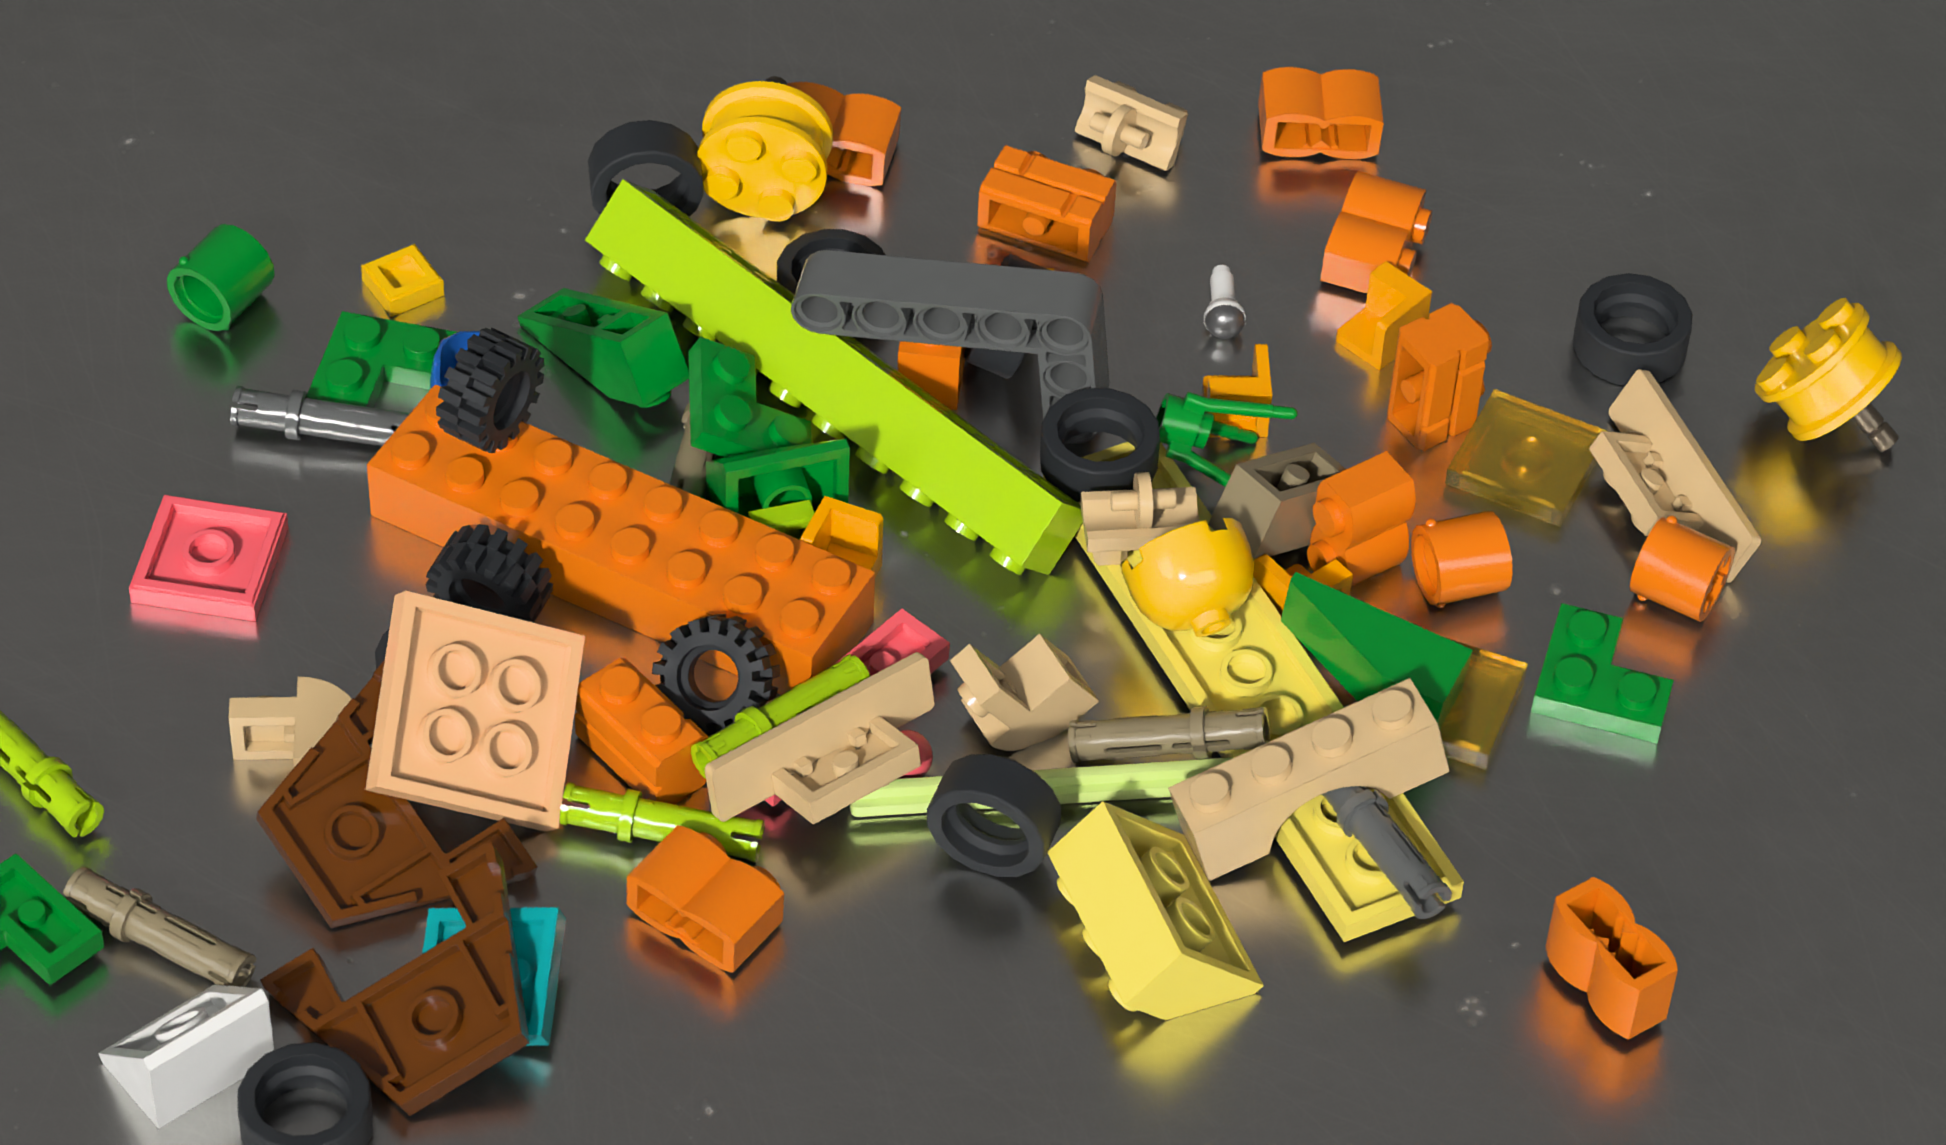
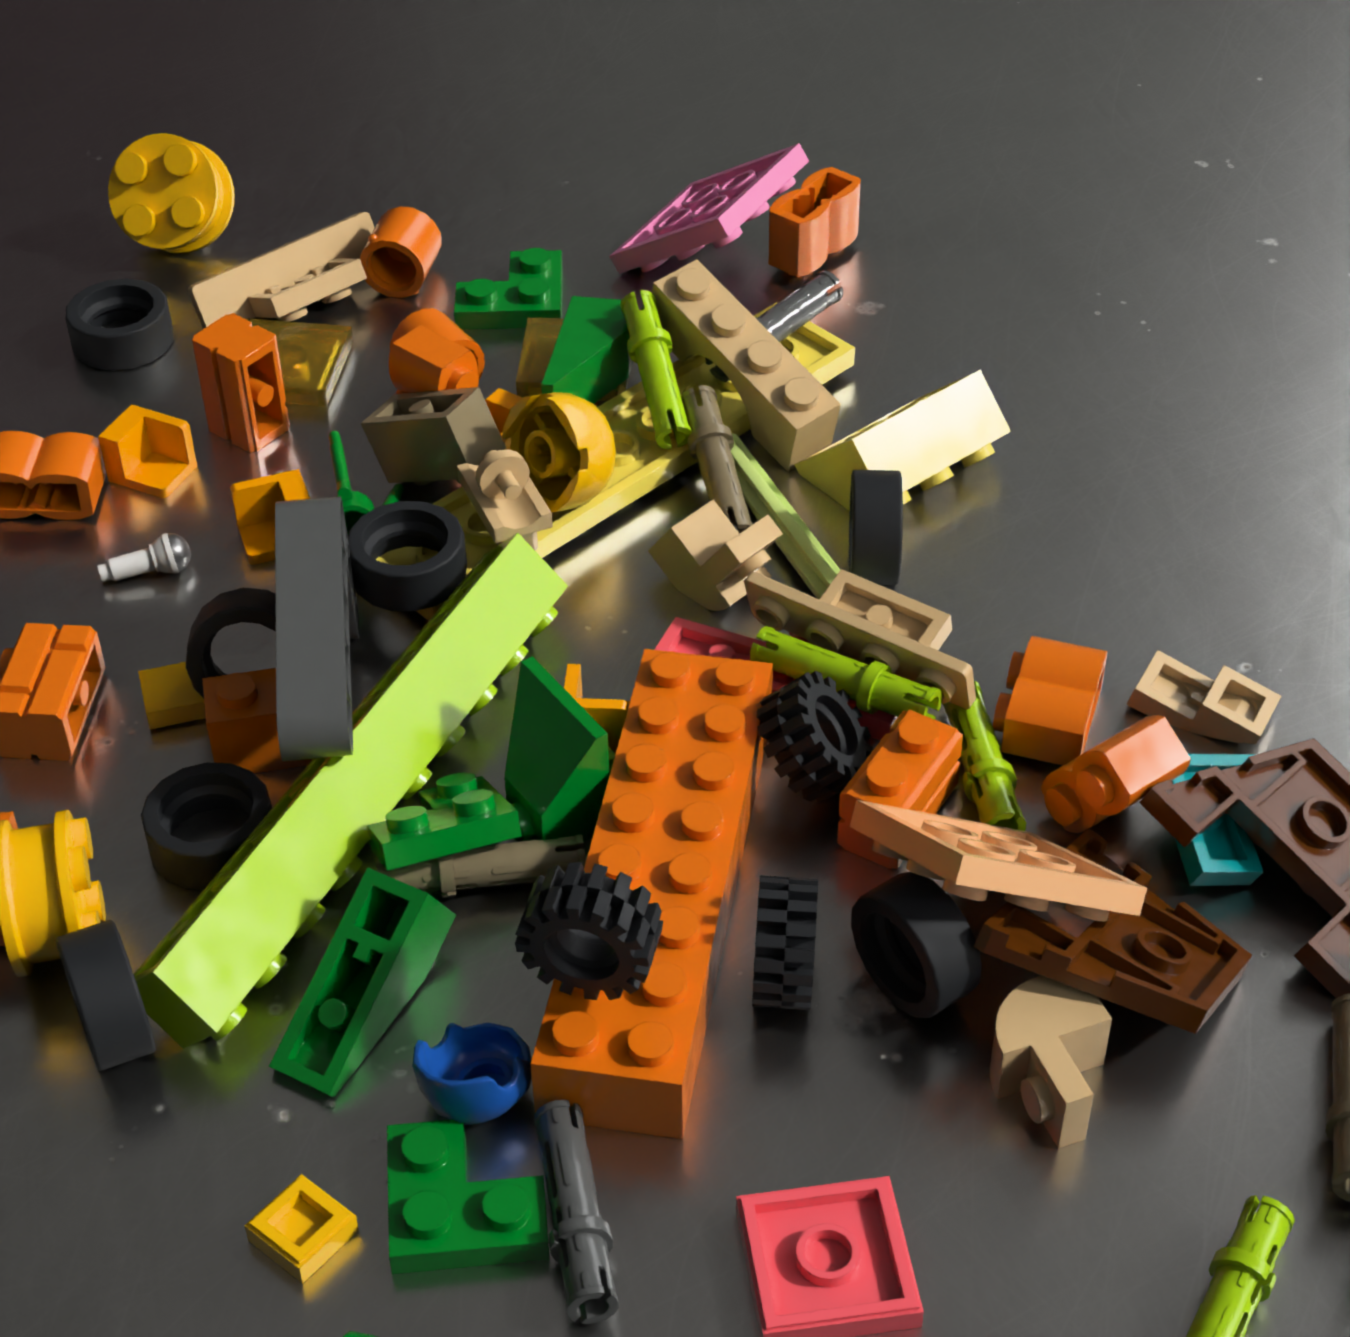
camera: 105 degrees left, 5 degrees down
none -> bright pink plate [609,143,809,274]
none -> lime pin [620,290,692,449]
none -> orange brick [1041,715,1191,833]
none -> tan slope [1126,650,1281,744]

